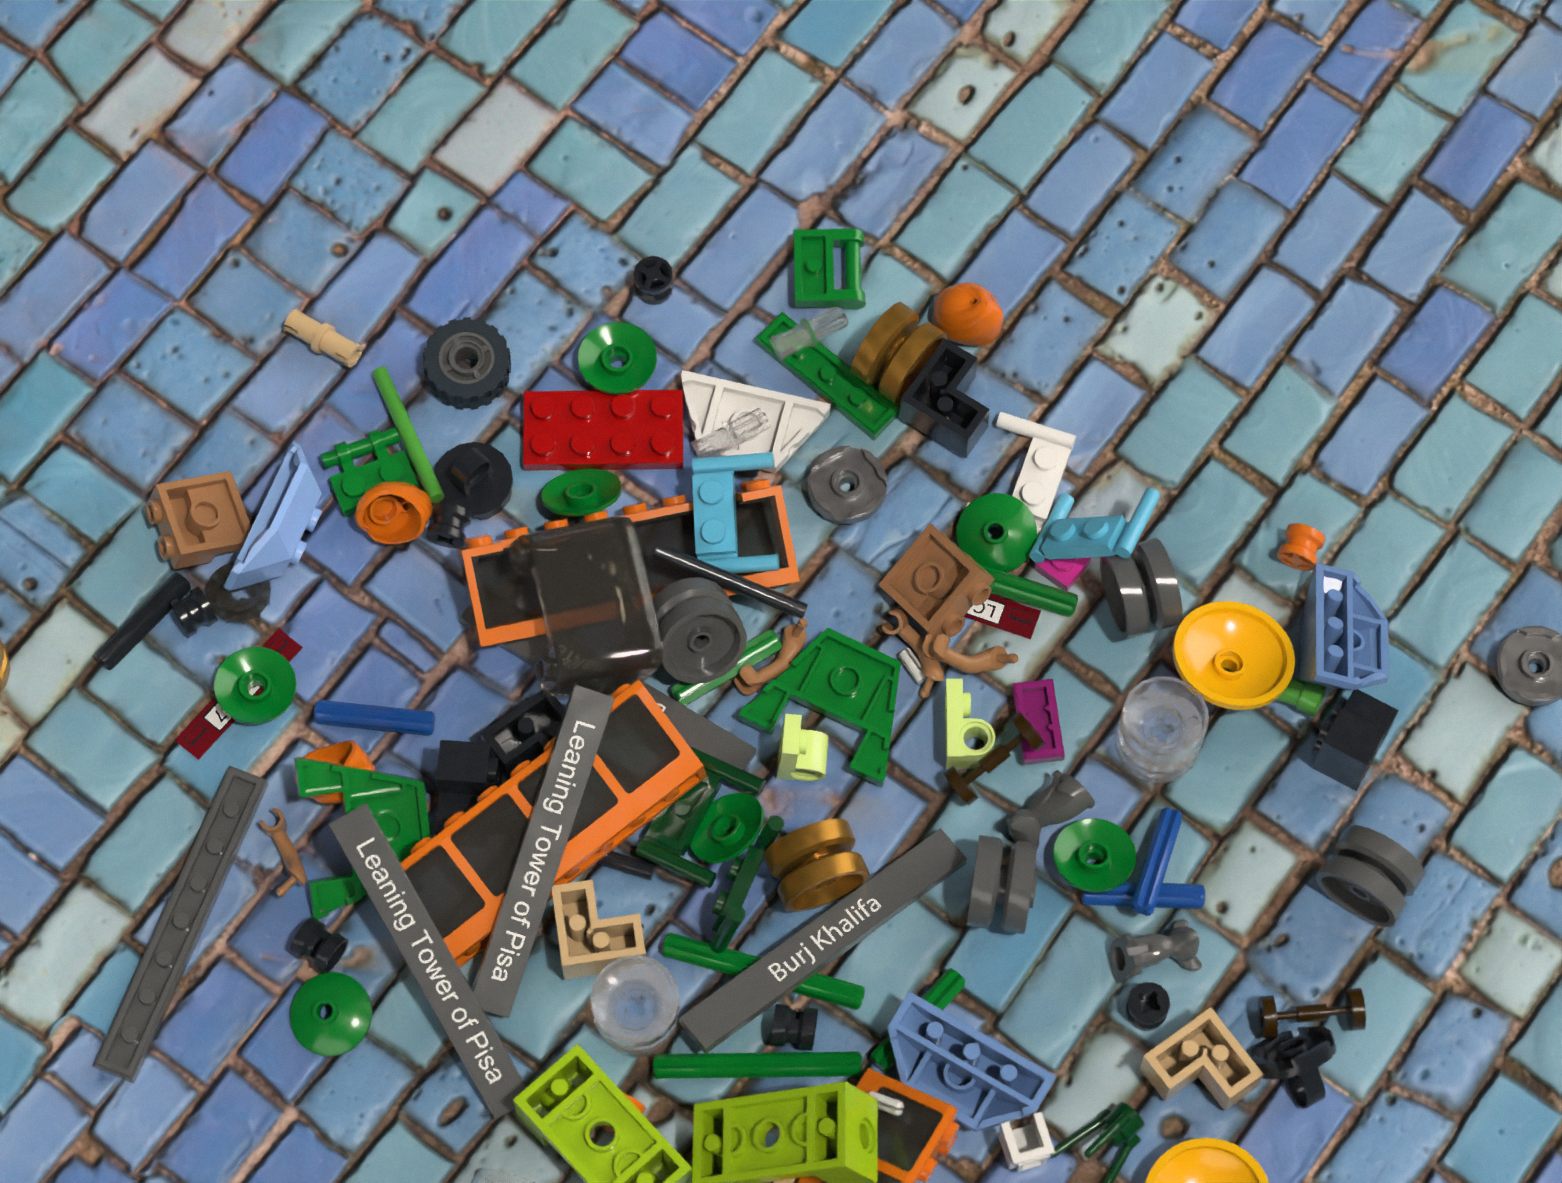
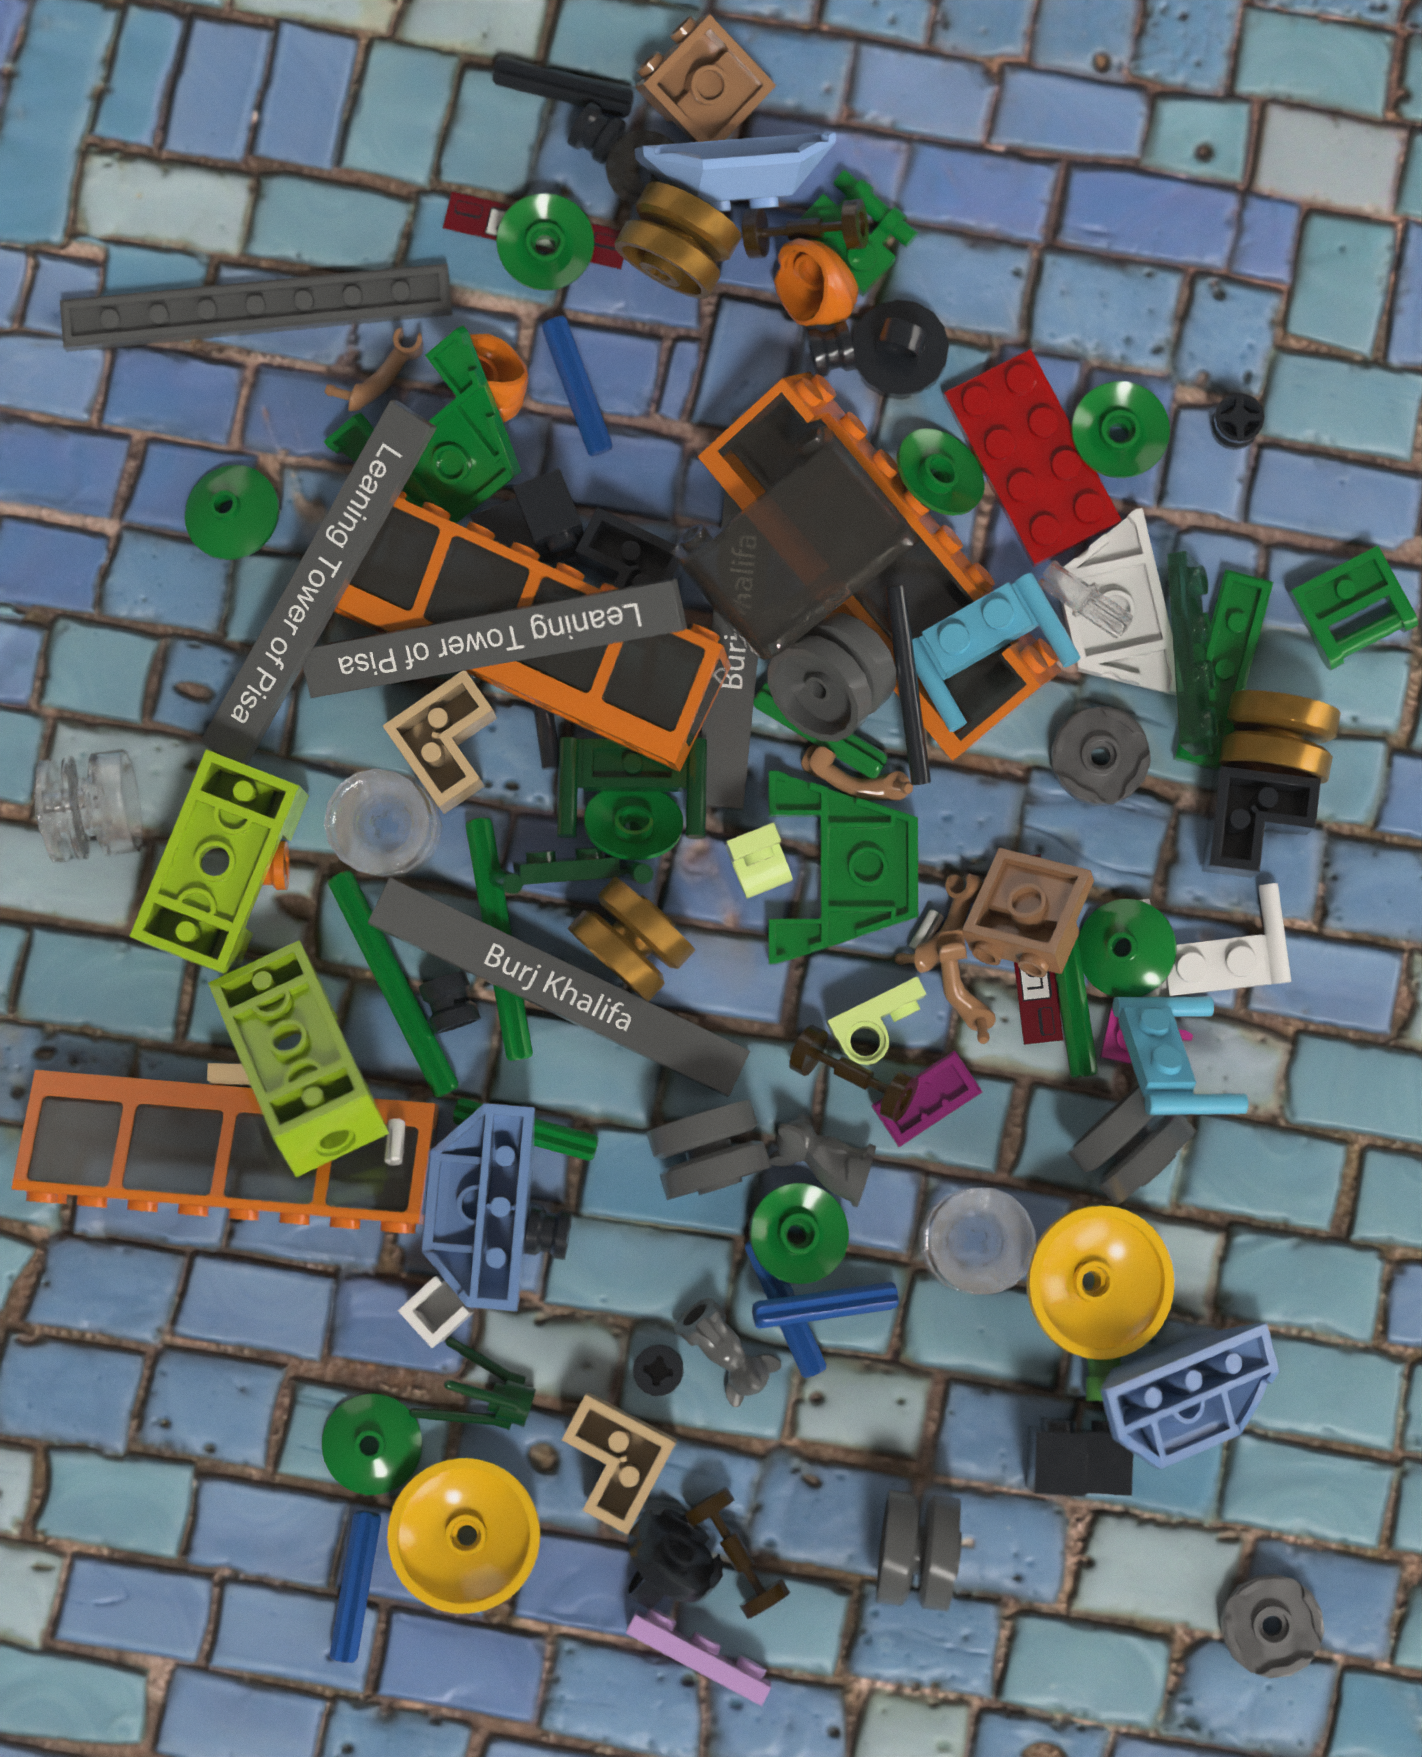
camera: 70 degrees right, 15 degrees up
tan pin [283,309,363,368] -> none
black wheel [290,917,348,974] -> none
bright green bar [372,367,445,503] -> none
black wheel [423,317,511,410] -> none
clear axle [770,307,848,361] -> none
orange hair [931,282,1004,346] -> none
orange wheel [1277,523,1326,571] -> none
none -> black wheel [525,1205,573,1260]
none -> pearl gold wheel [615,182,741,299]
none -> lavender plate [626,1608,771,1706]
none -> dark brown wheel [742,199,869,259]
none -> clear green plate [1167,551,1218,756]

